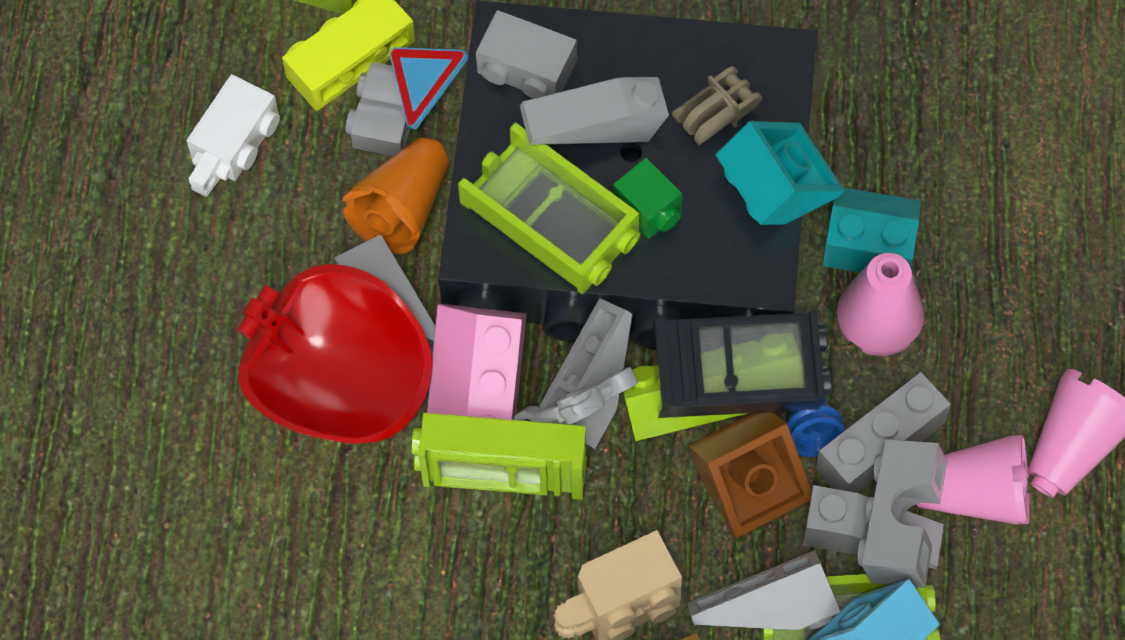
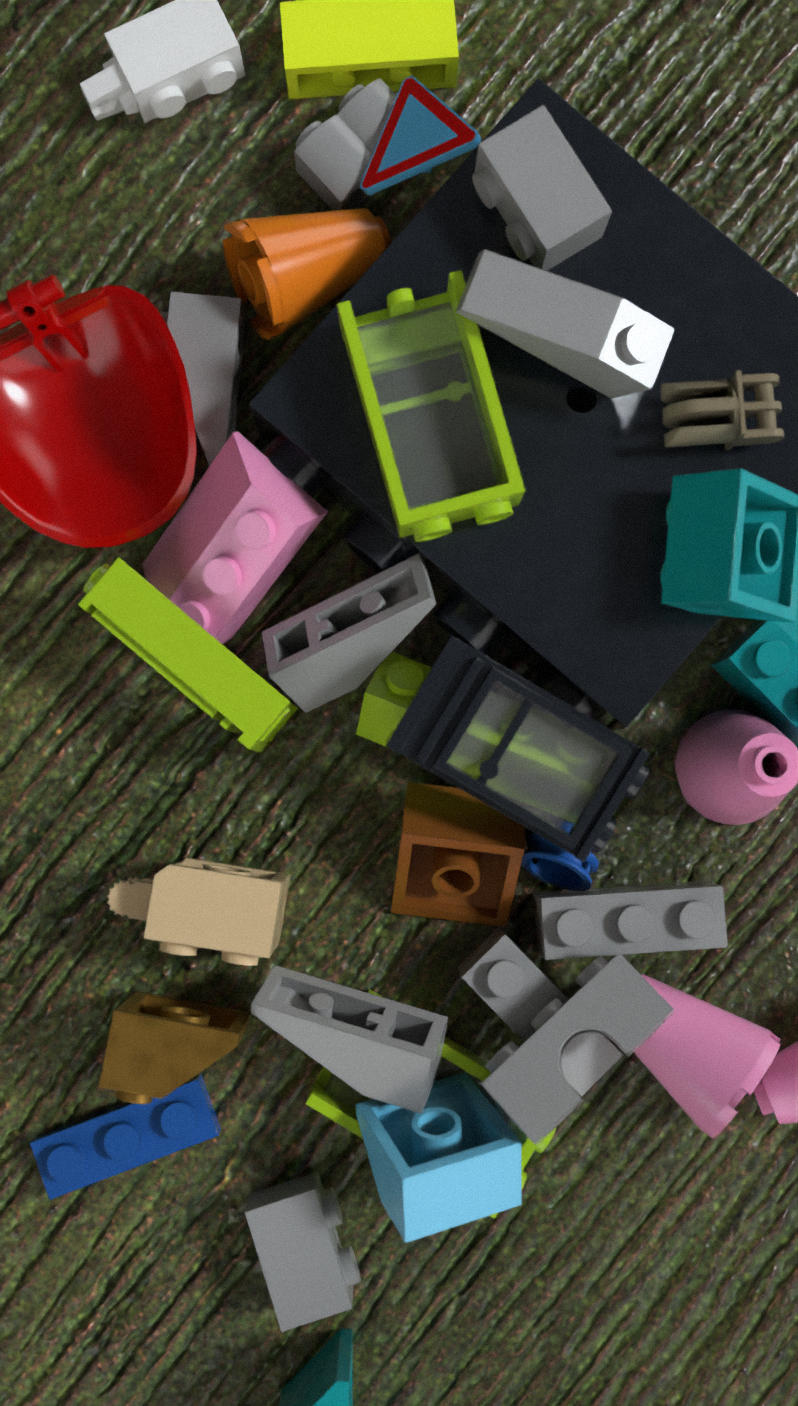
camera: 25 degrees right, 20 degrees up
light grey piece [514,367,638,425] -> none
green brick [613,158,682,239] -> none

